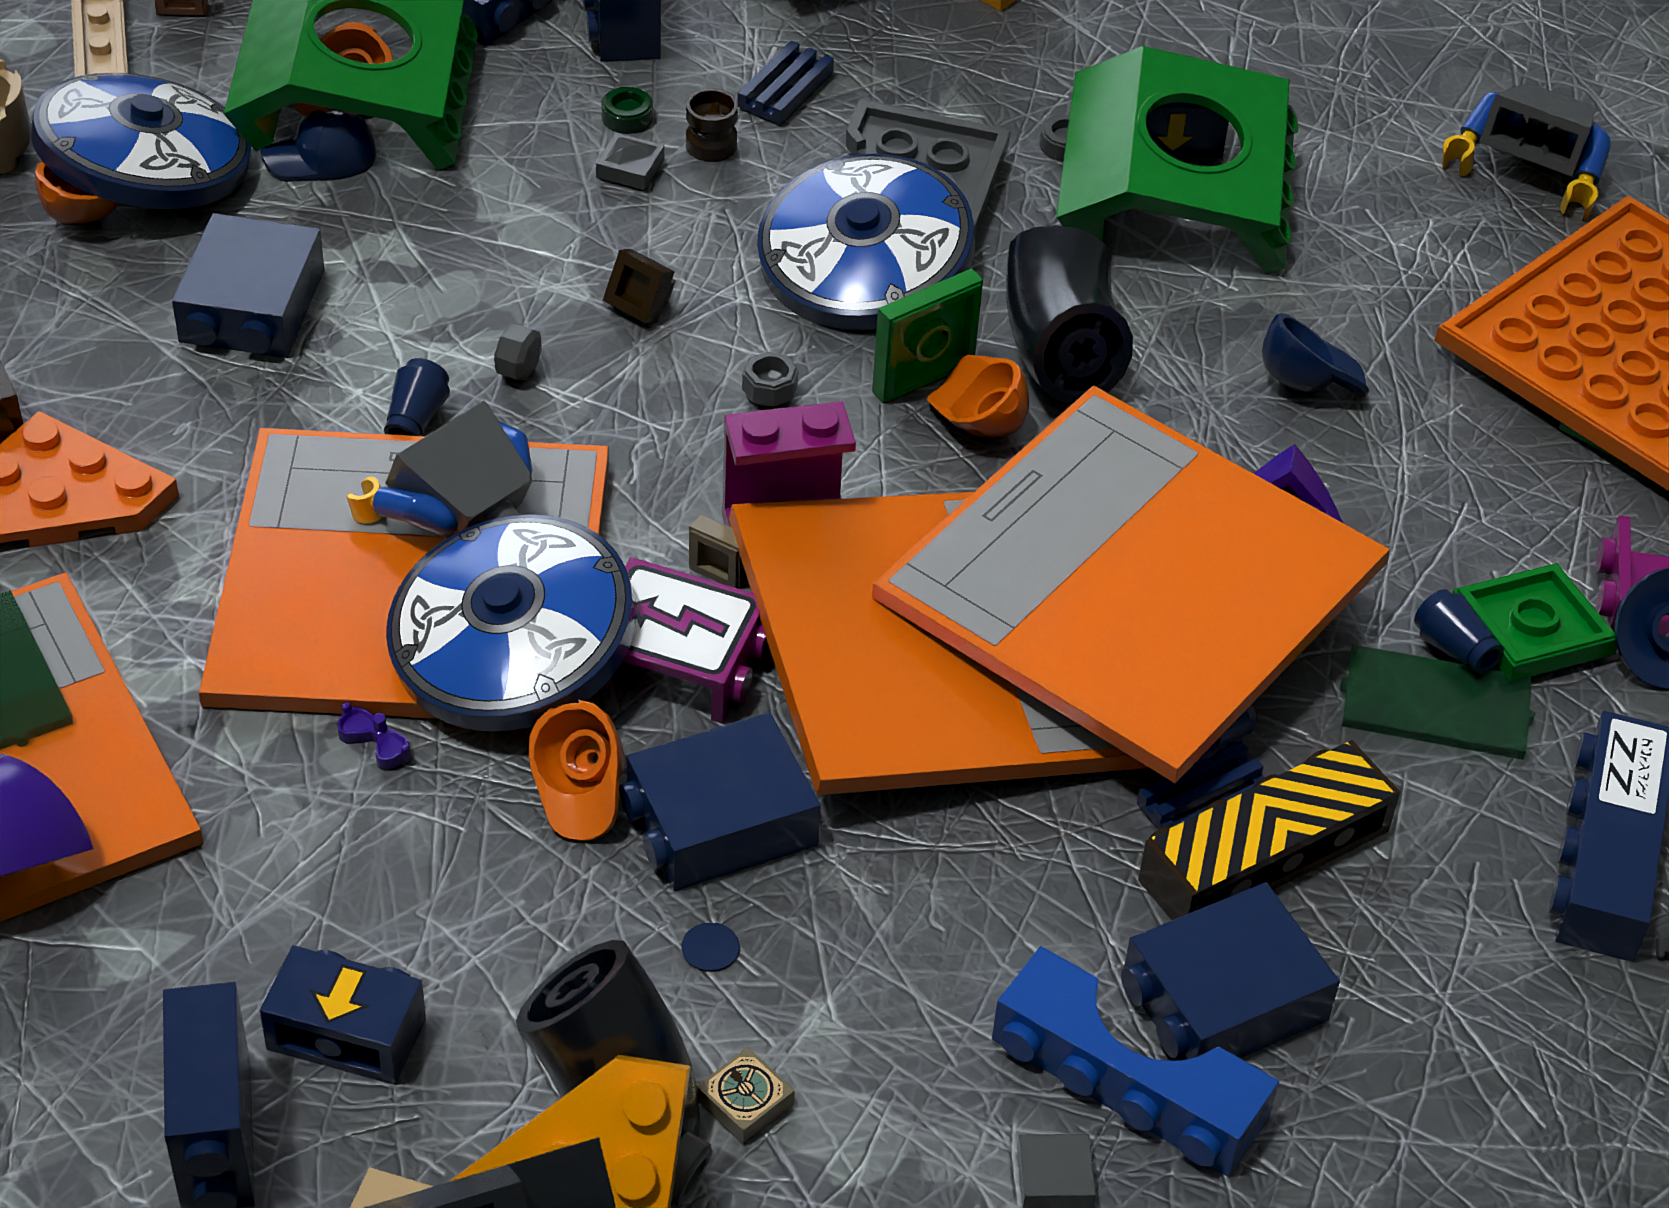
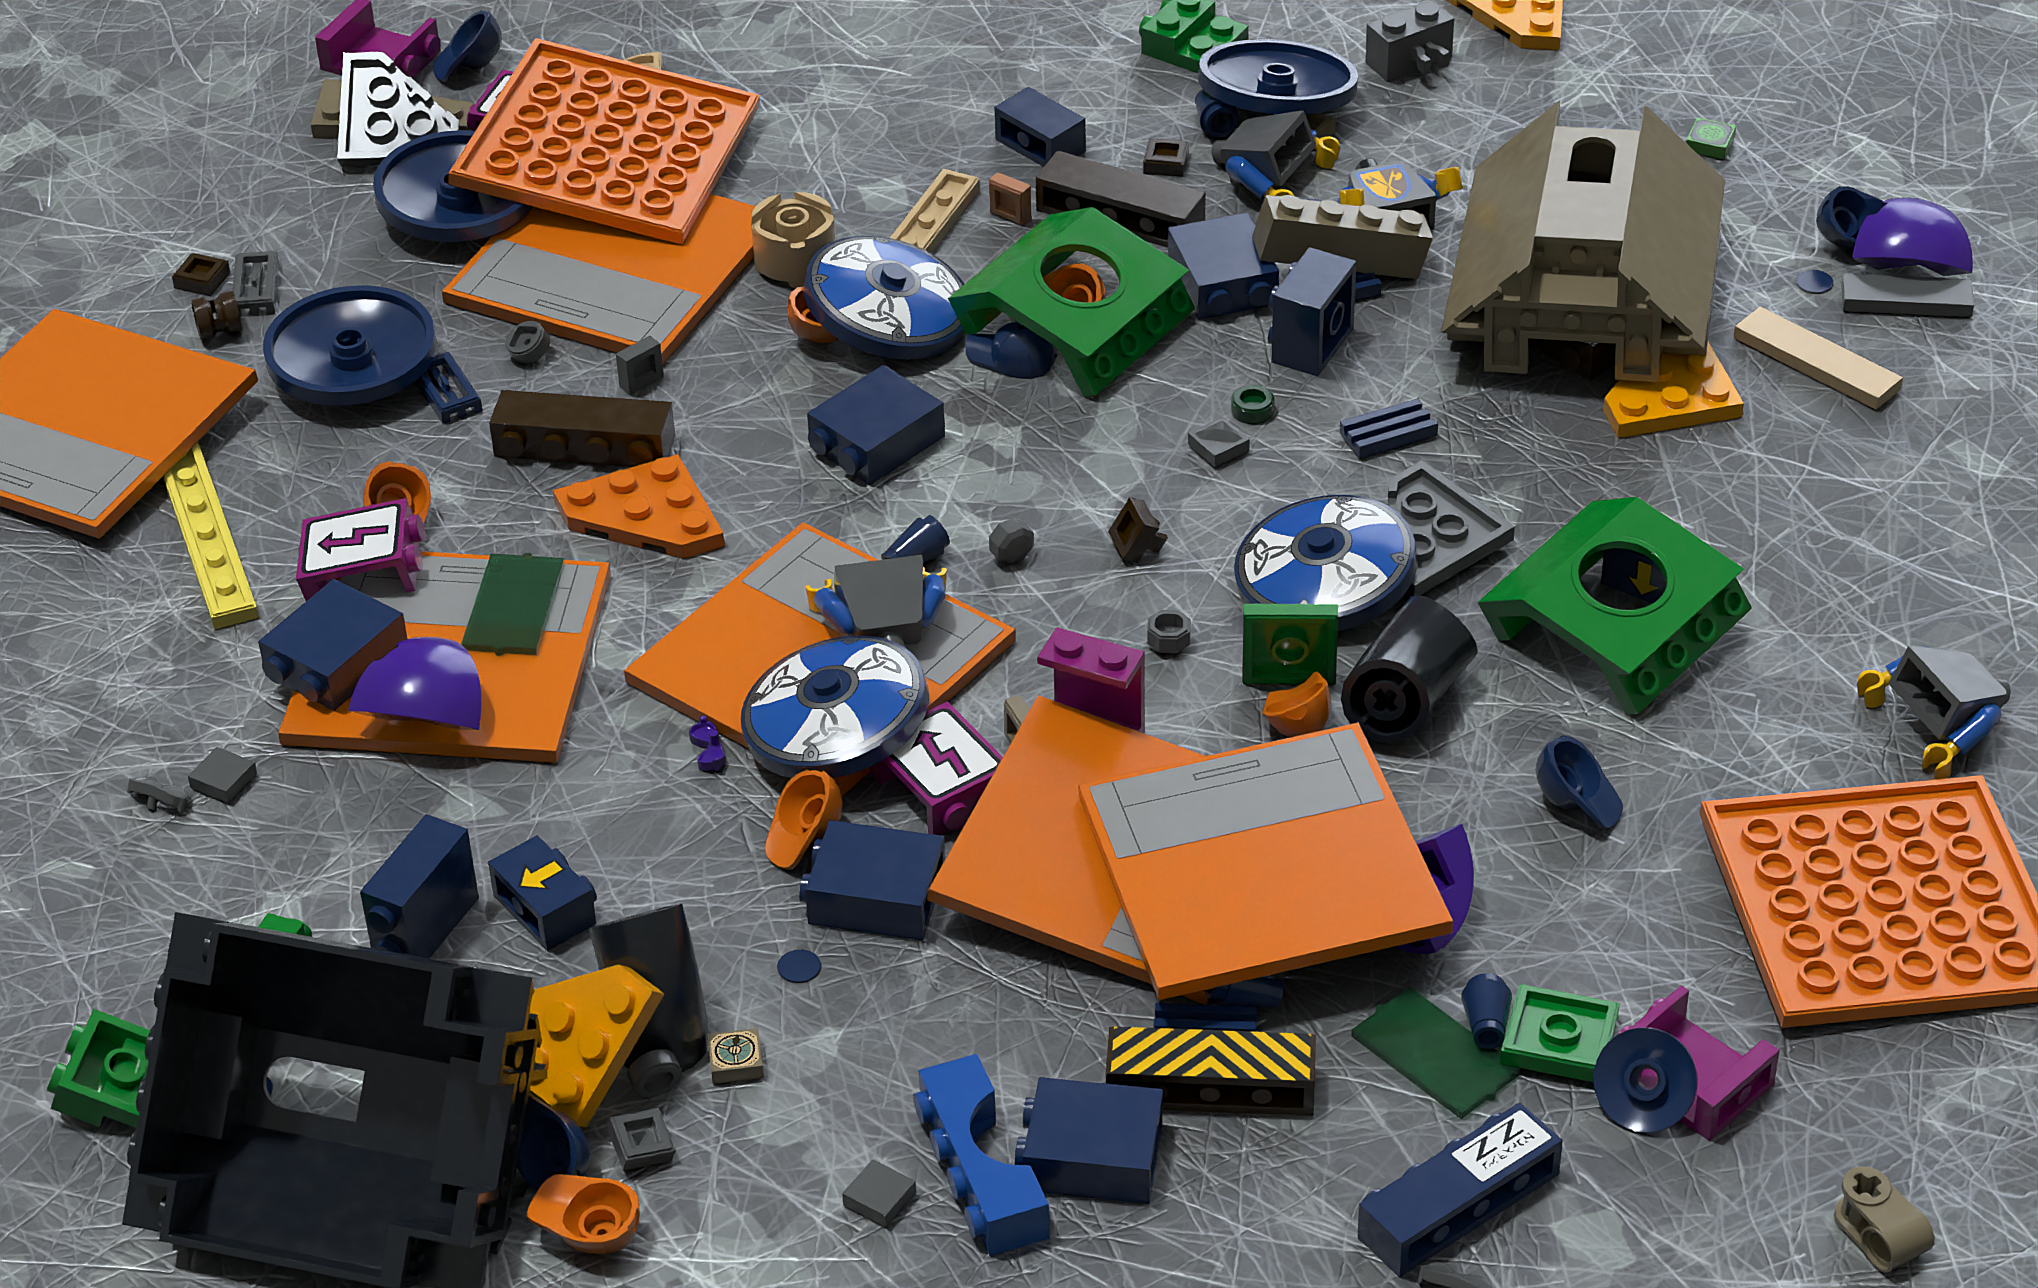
camera: 40 degrees right, 5 degrees down
dark brown wheel [686,88,738,162] -> none

